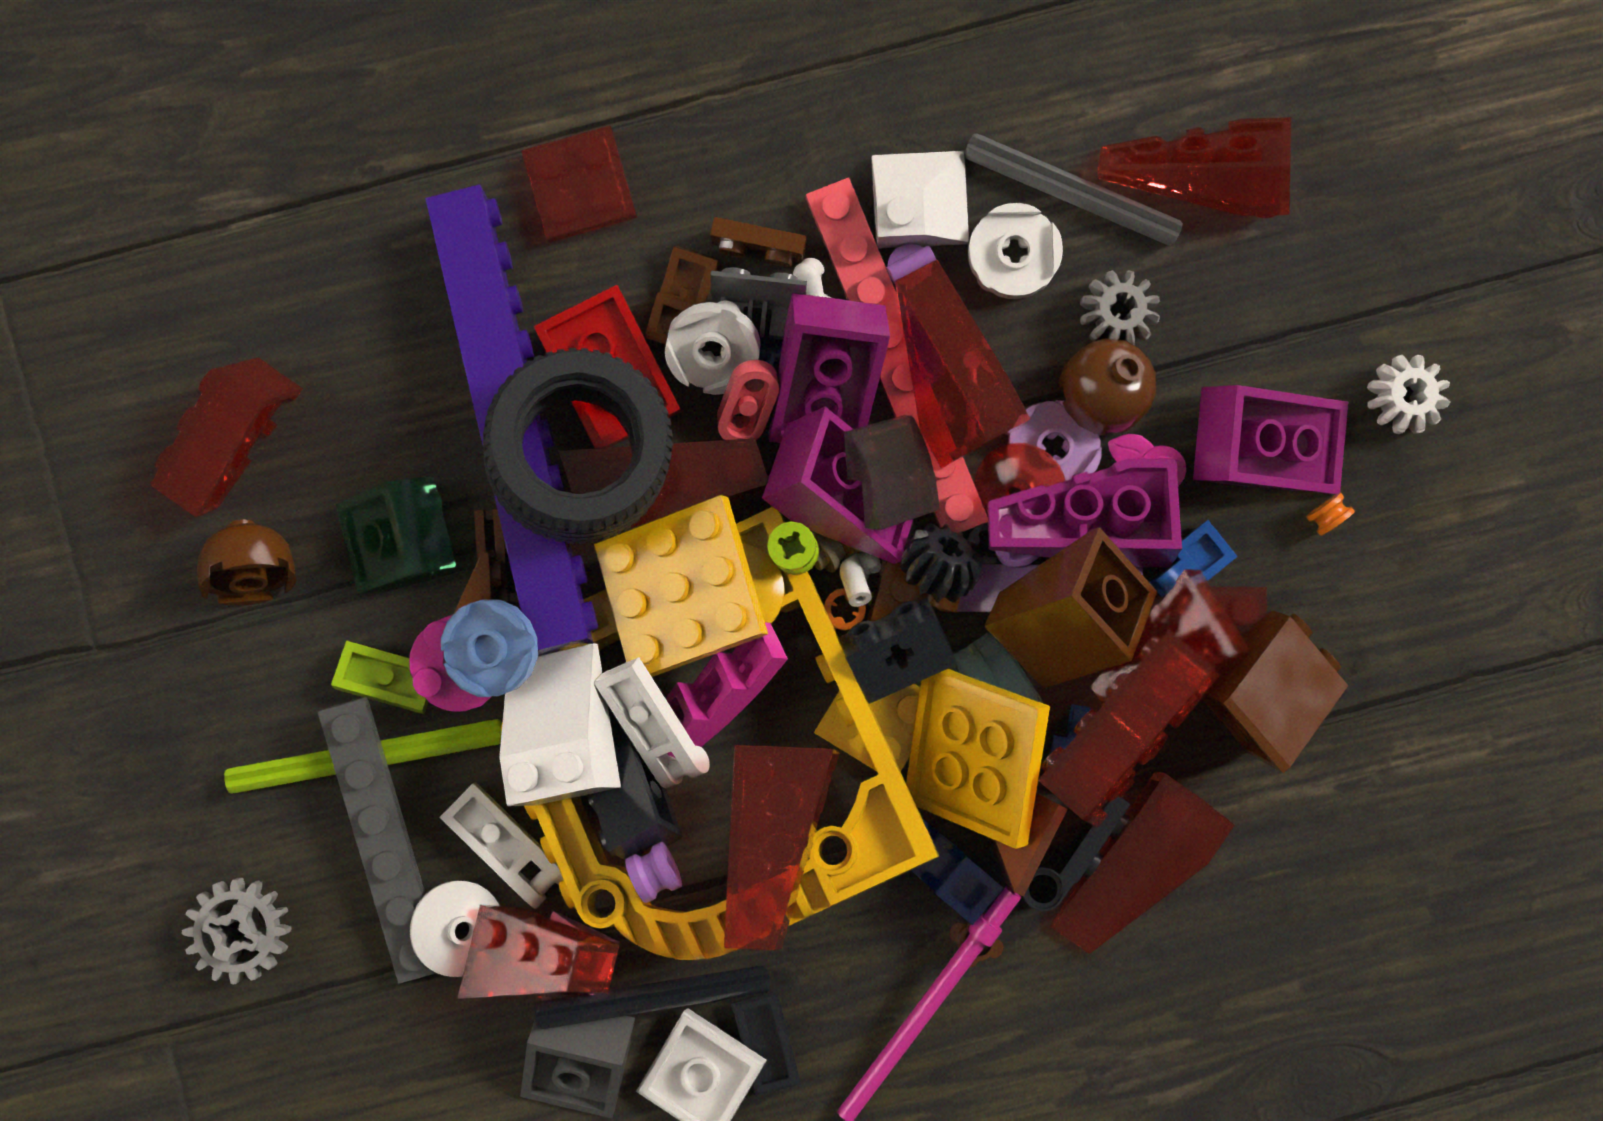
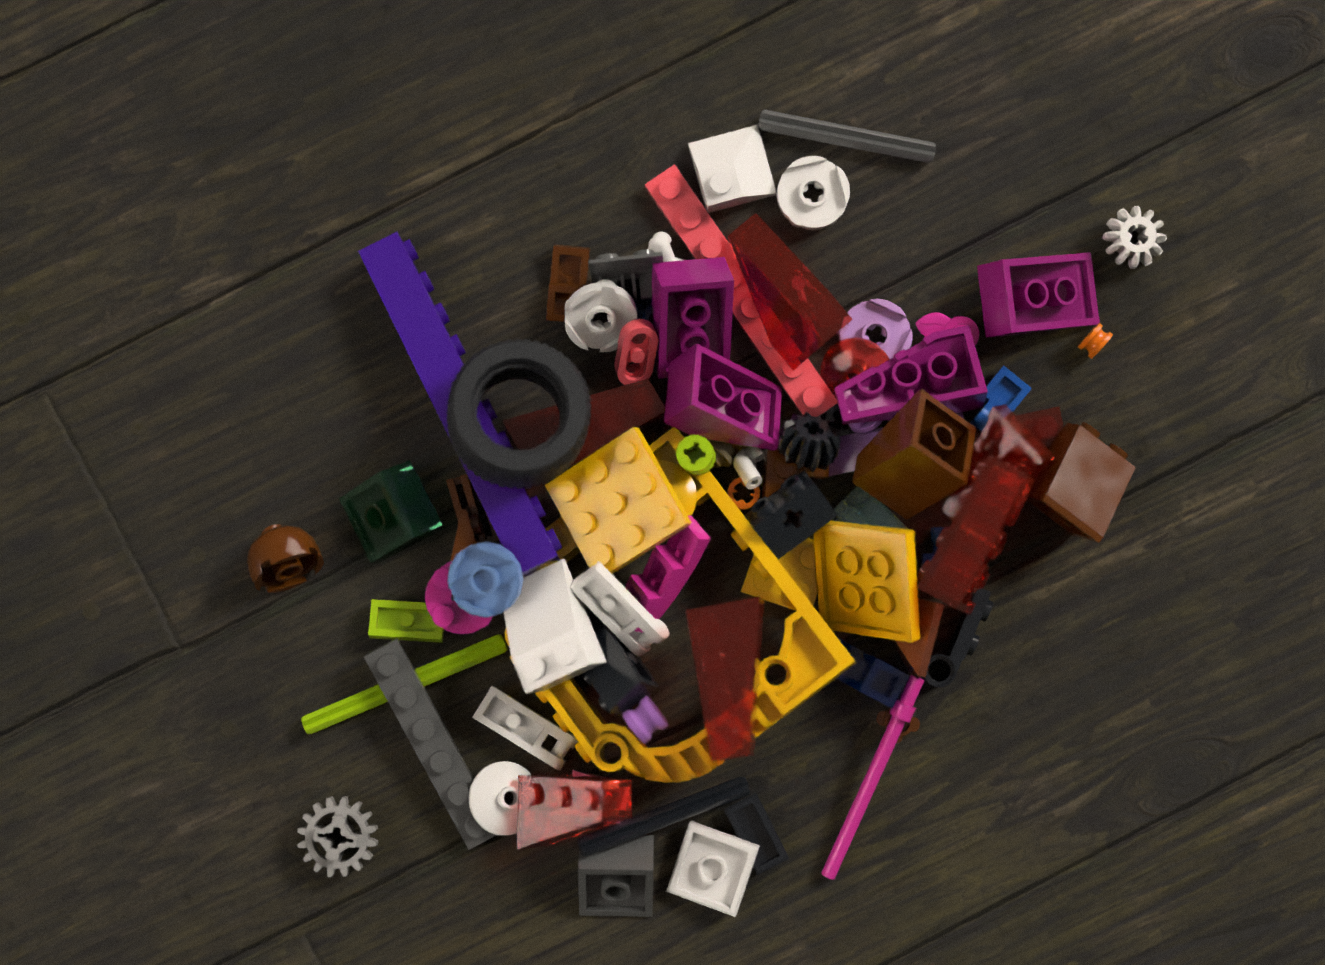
camera: 10 degrees left, 0 degrees up
clear red wedge [150,357,303,517] -> none
clear red plate [521,125,637,243] -> none
red plate [534,285,681,453] -> none
reddish brown piece [710,217,806,267] -> none
clear smoke slope [844,415,940,530] -> none
medium lavender plate [886,244,936,291] -> none
clear red wedge [1050,771,1235,954] -> none
reddish brown cylinder [1059,338,1156,435] -> none
light grey gear [1080,270,1160,346] -> none
clear red wedge [1098,117,1291,218] -> none

